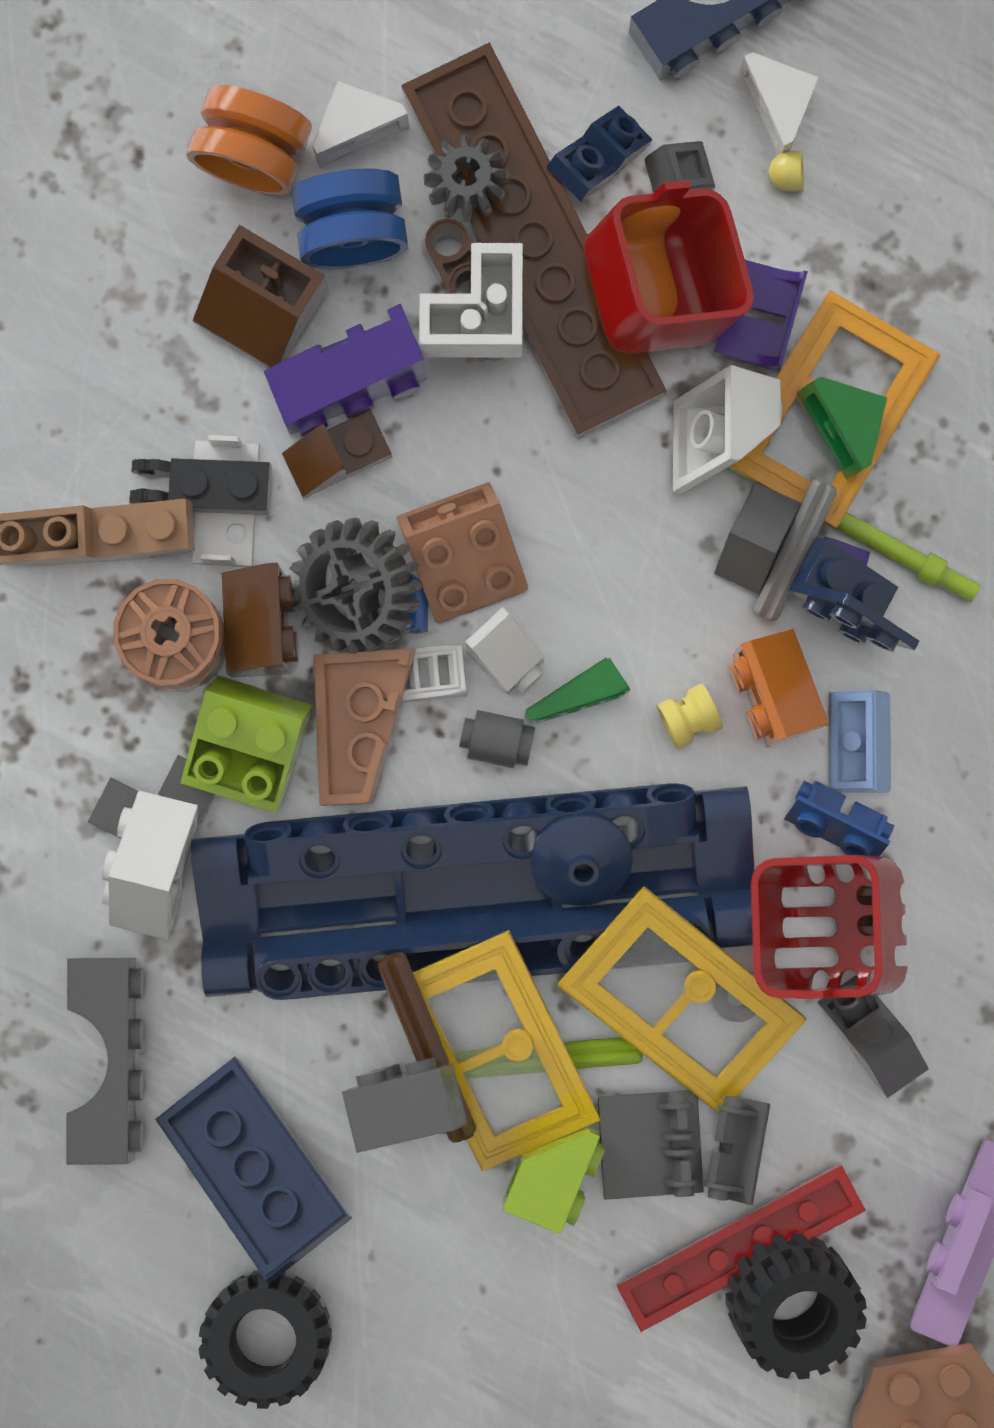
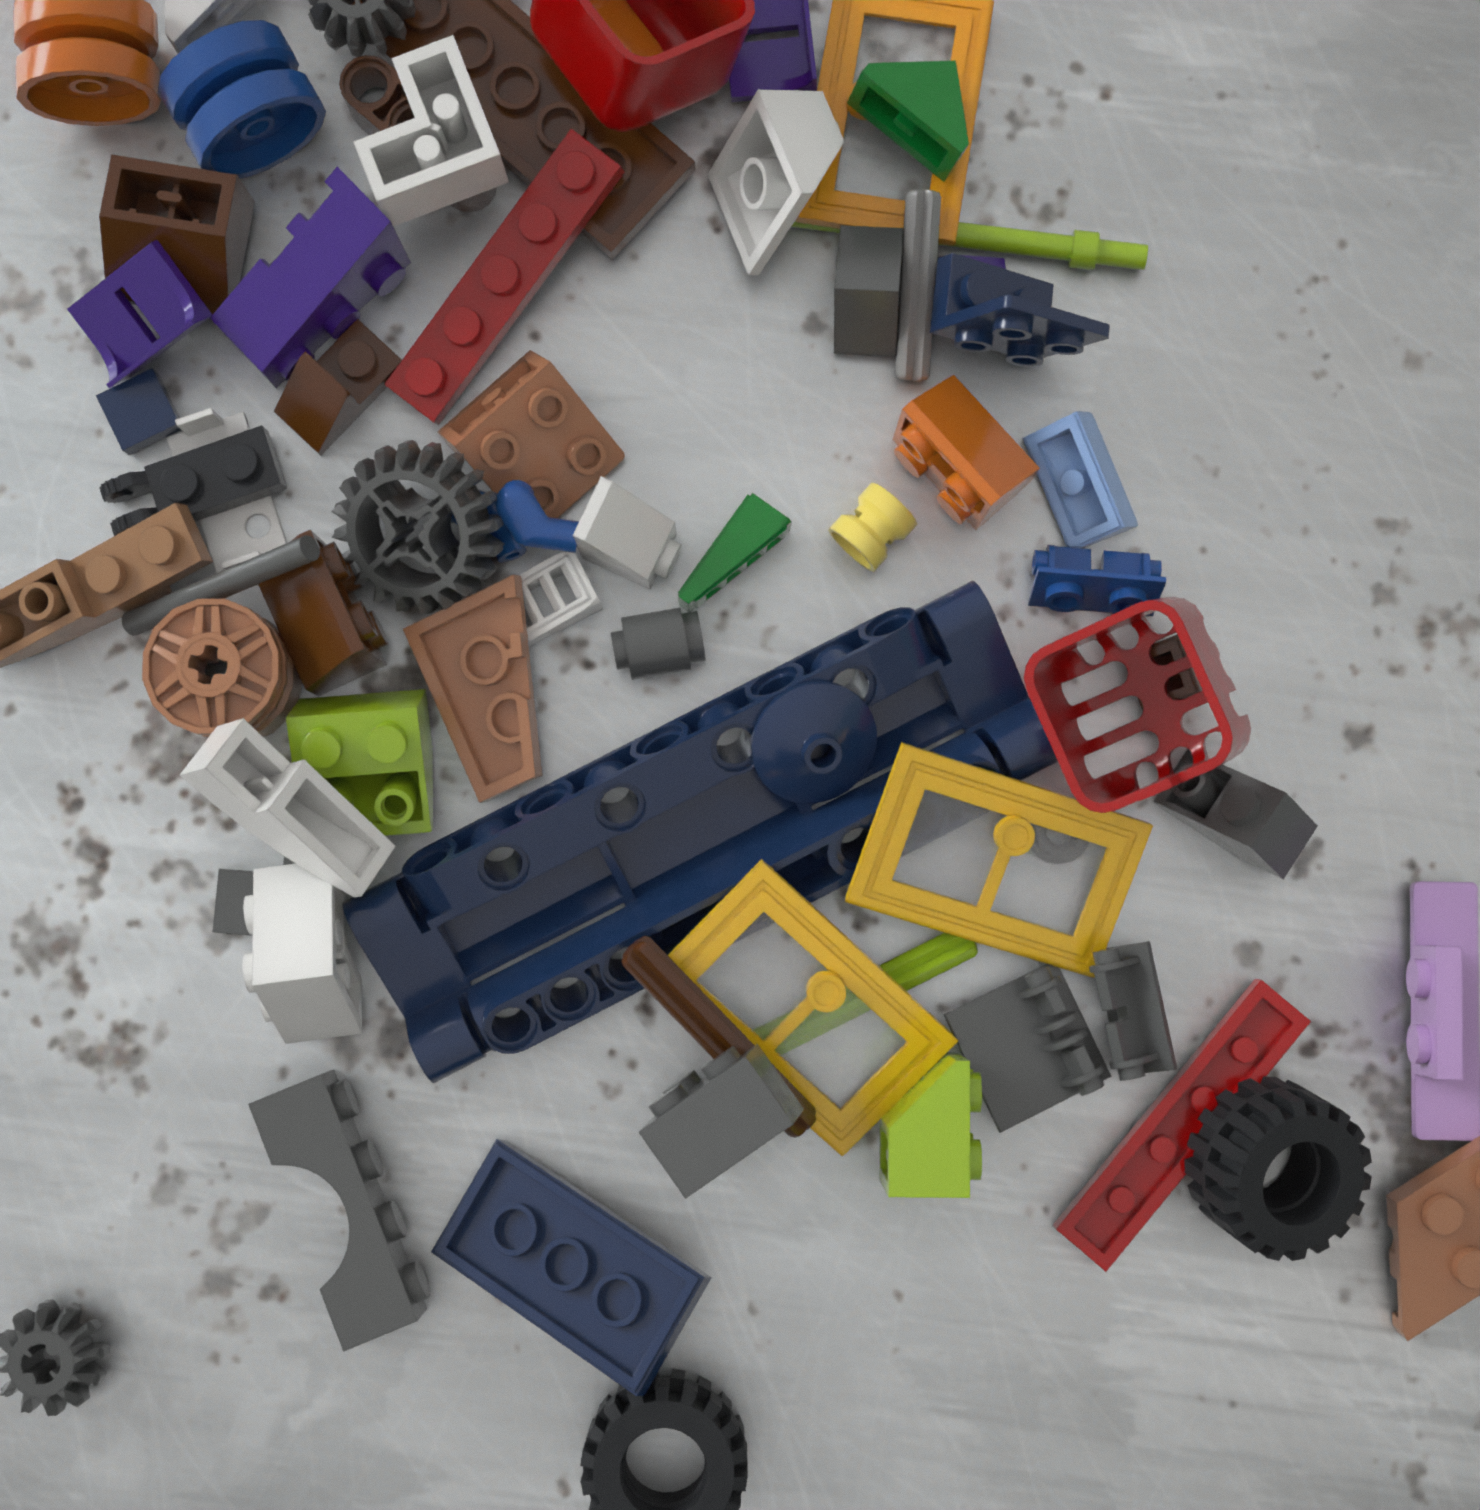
camera: 25 degrees left, 0 degrees up
none -> dark purple piece [67,240,212,388]
none -> dark blue tile [96,368,181,455]
none -> dark grey bar [122,535,320,636]
none -> white slope [180,718,396,898]
none -> red plate [384,129,625,425]
none -> blue arm [495,480,579,553]

